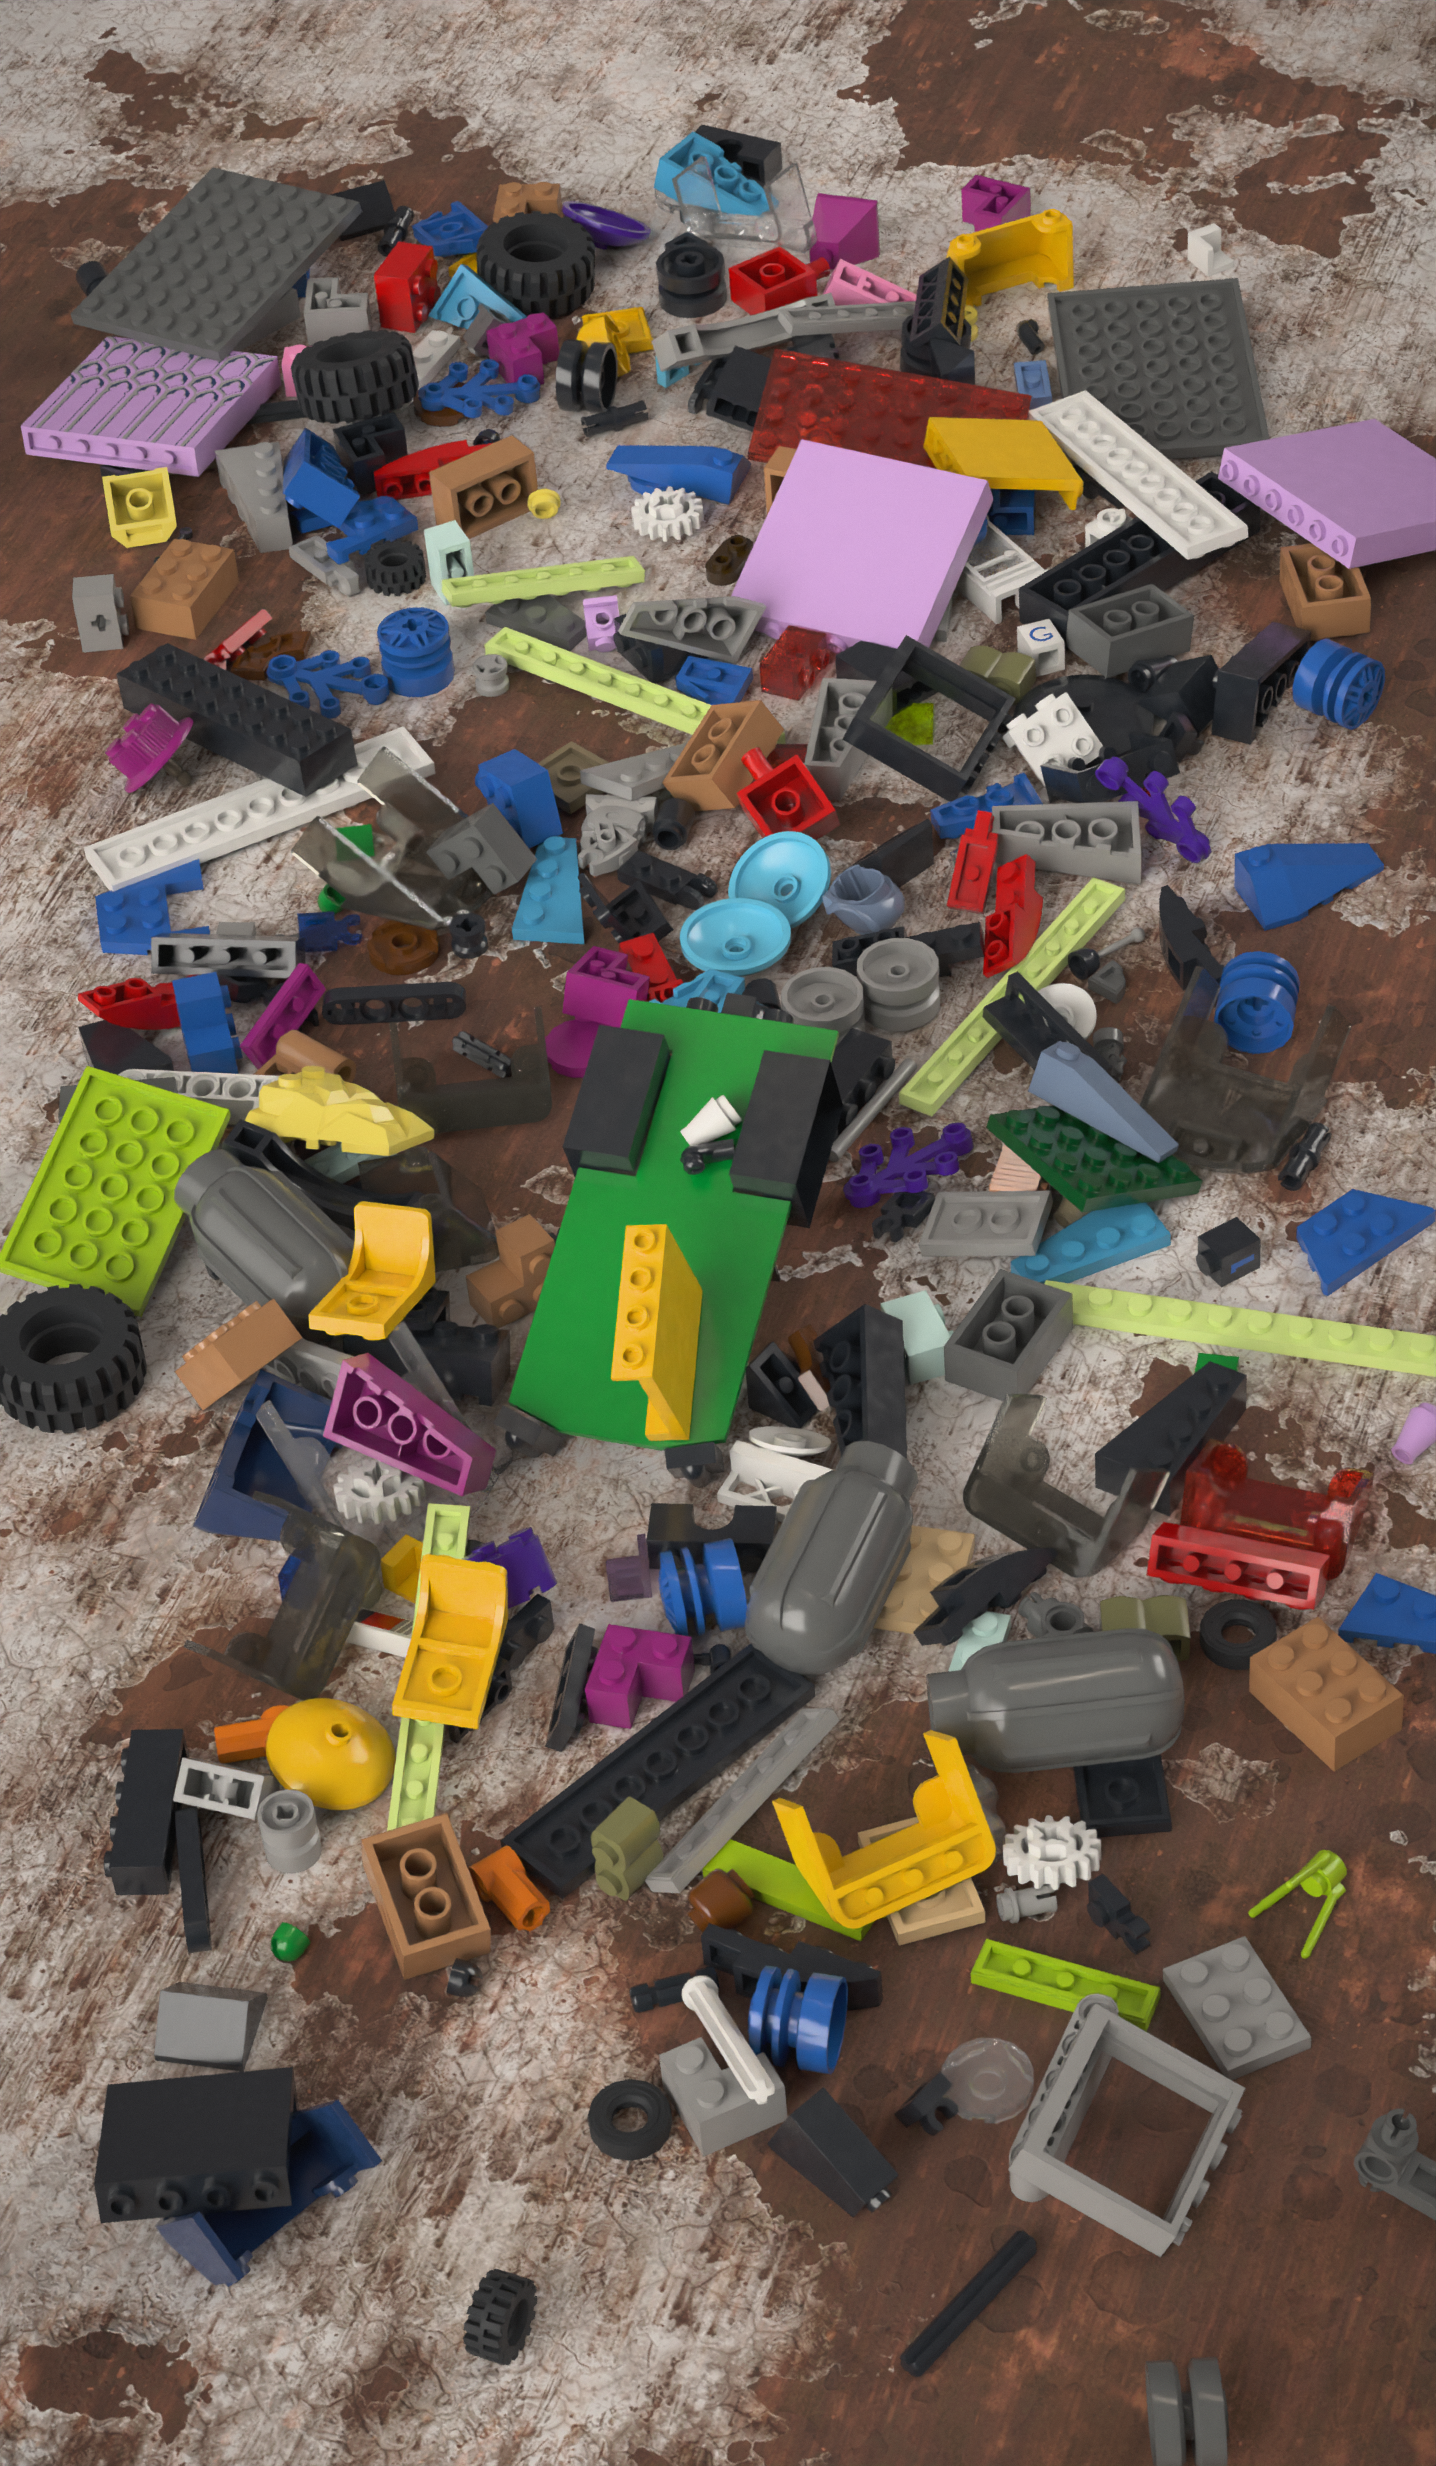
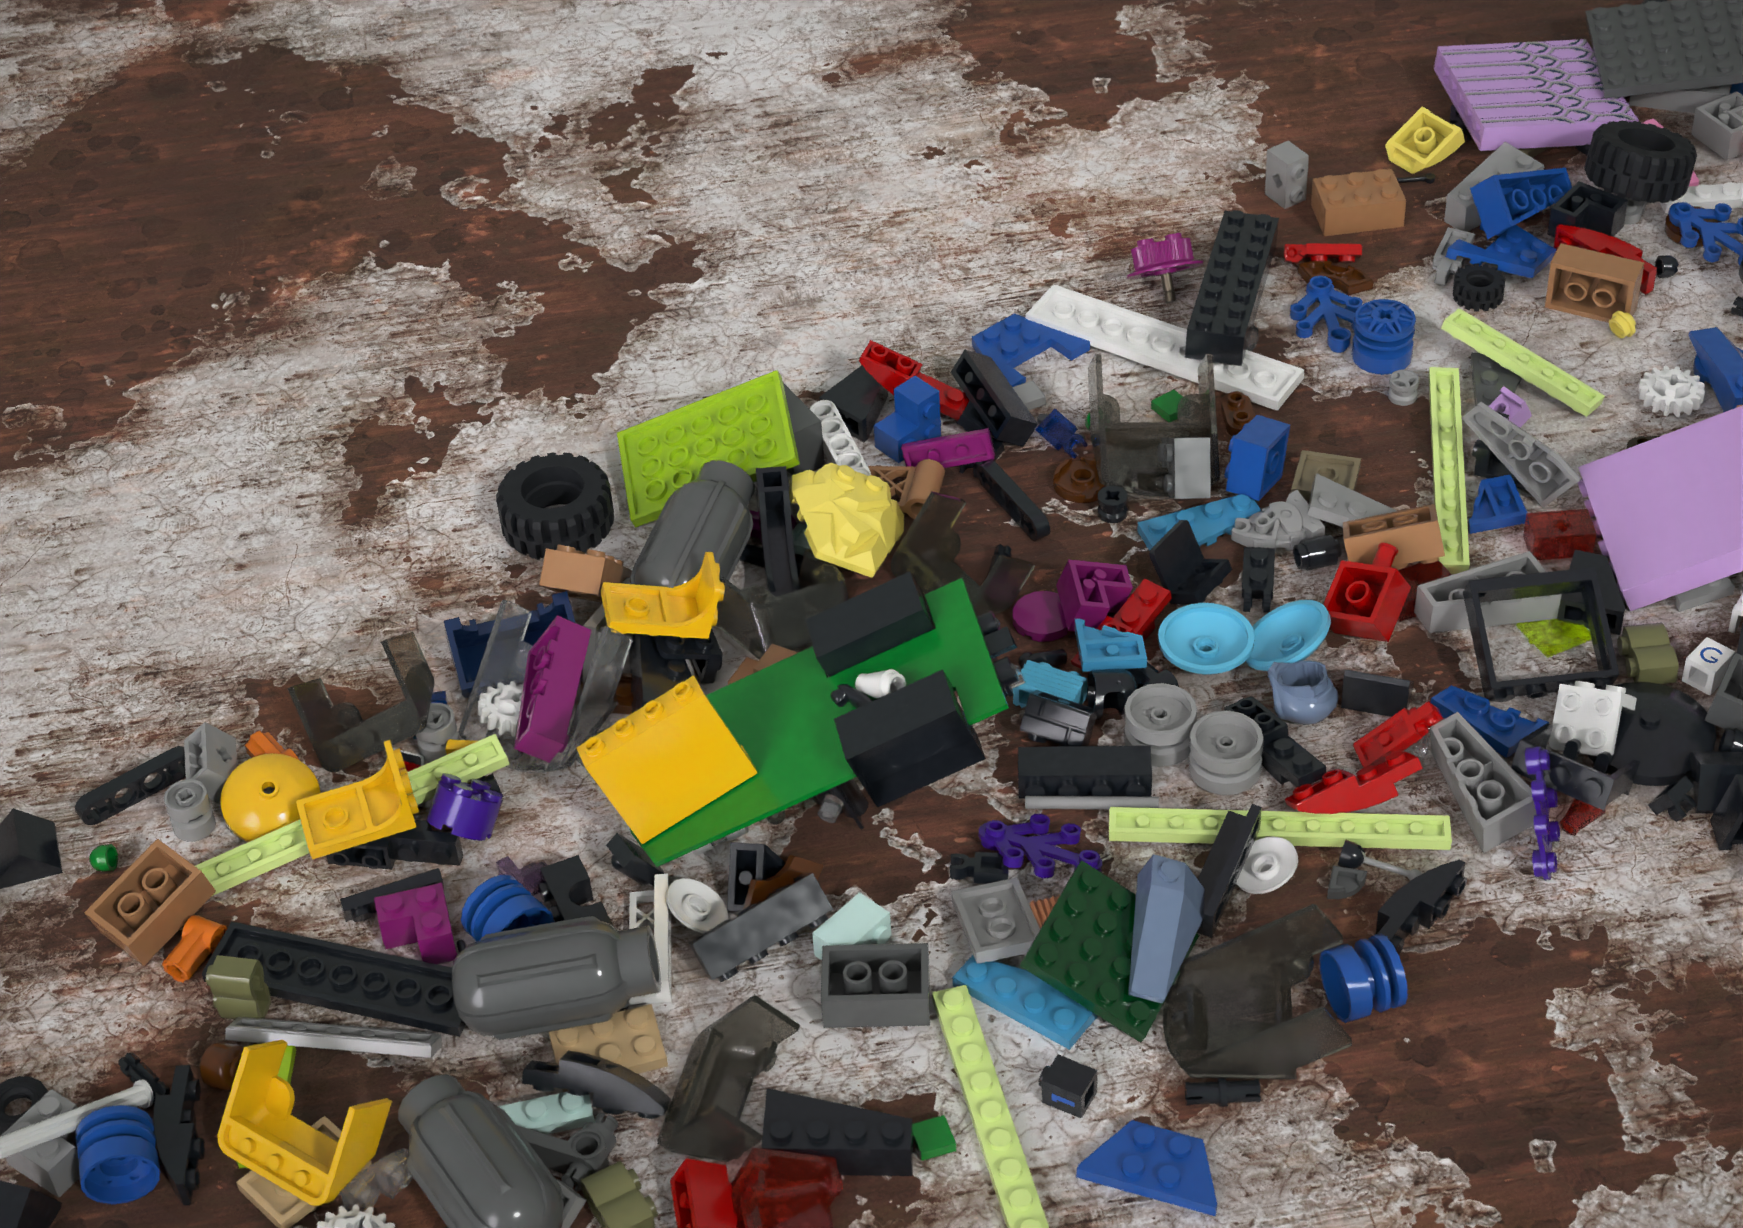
camera: 60 degrees right, 0 degrees up
black brick [104,1729,189,1895] -> none
light aqua brick [424,520,474,605] -> none
black hinge [447,1958,483,1997] -> none
dark grey piece [1093,1027,1127,1083] -> none
blue wedge [1234,843,1384,931] -> none

